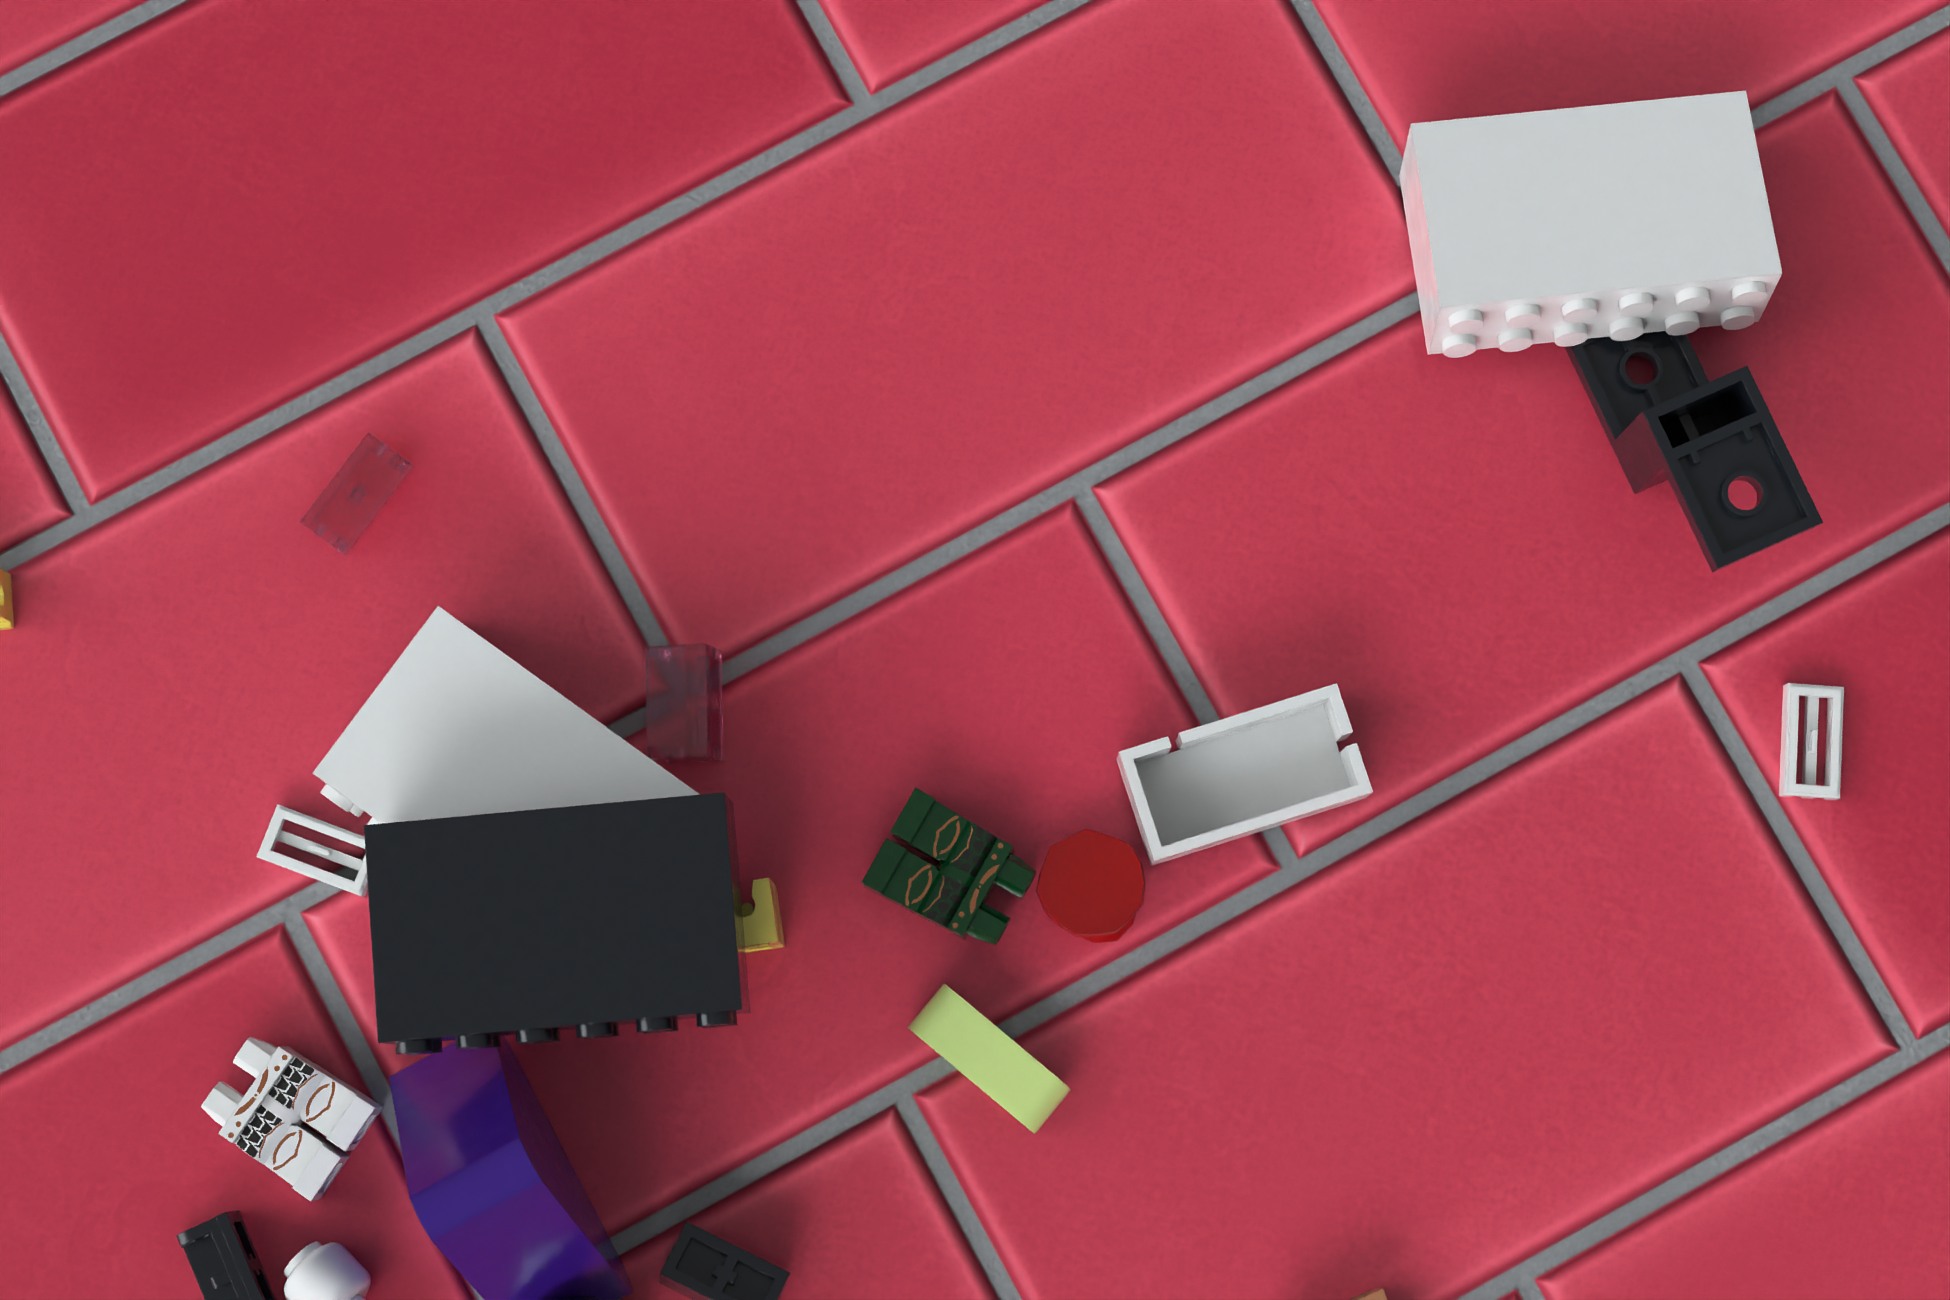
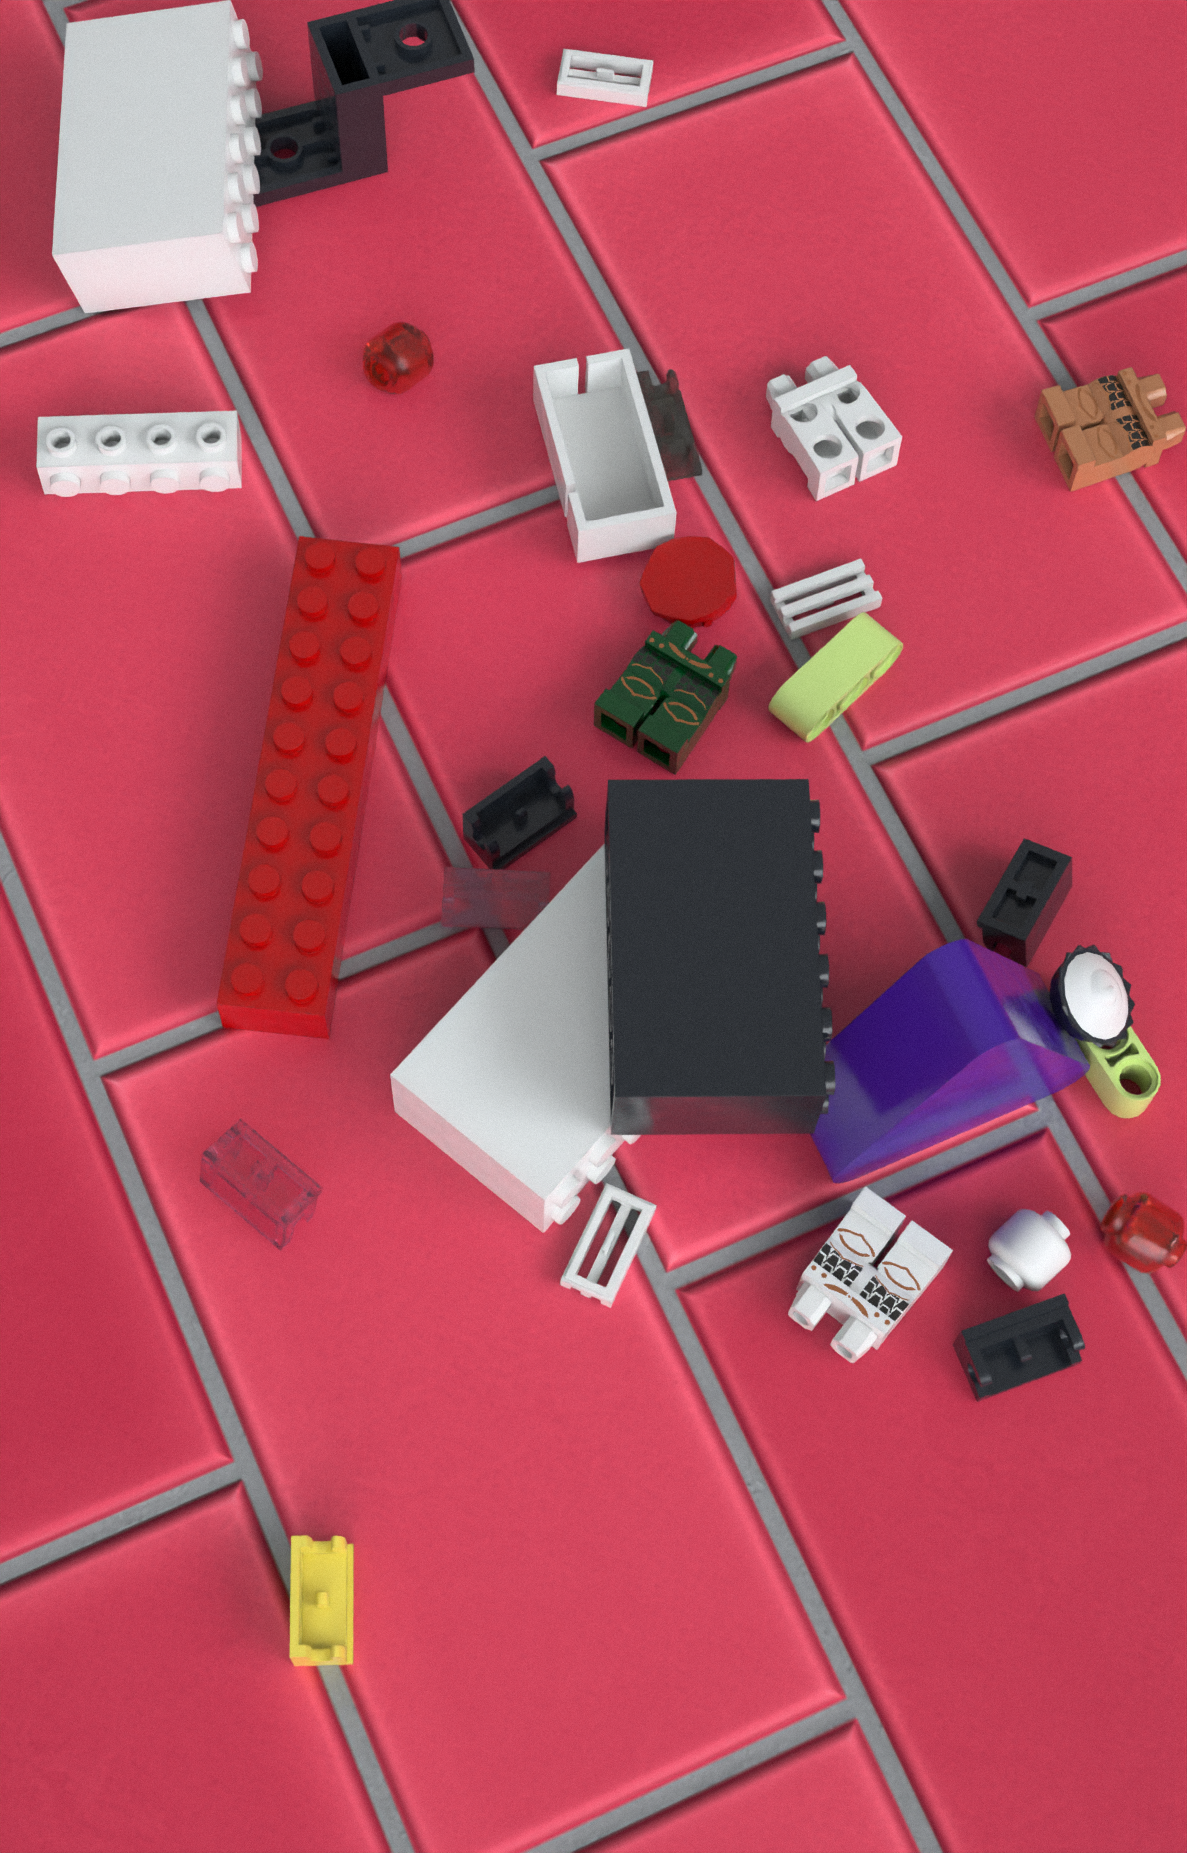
camera: 90 degrees left, 15 degrees down
none -> white brick [36,411,242,497]
none -> red brick [216,536,402,1039]
none -> clear red head [363,322,434,394]
none -> black hinge [462,756,577,876]
none -> clear smoke hinge [636,369,702,481]
none -> white hips [766,356,902,501]
none -> white tile [770,559,883,640]

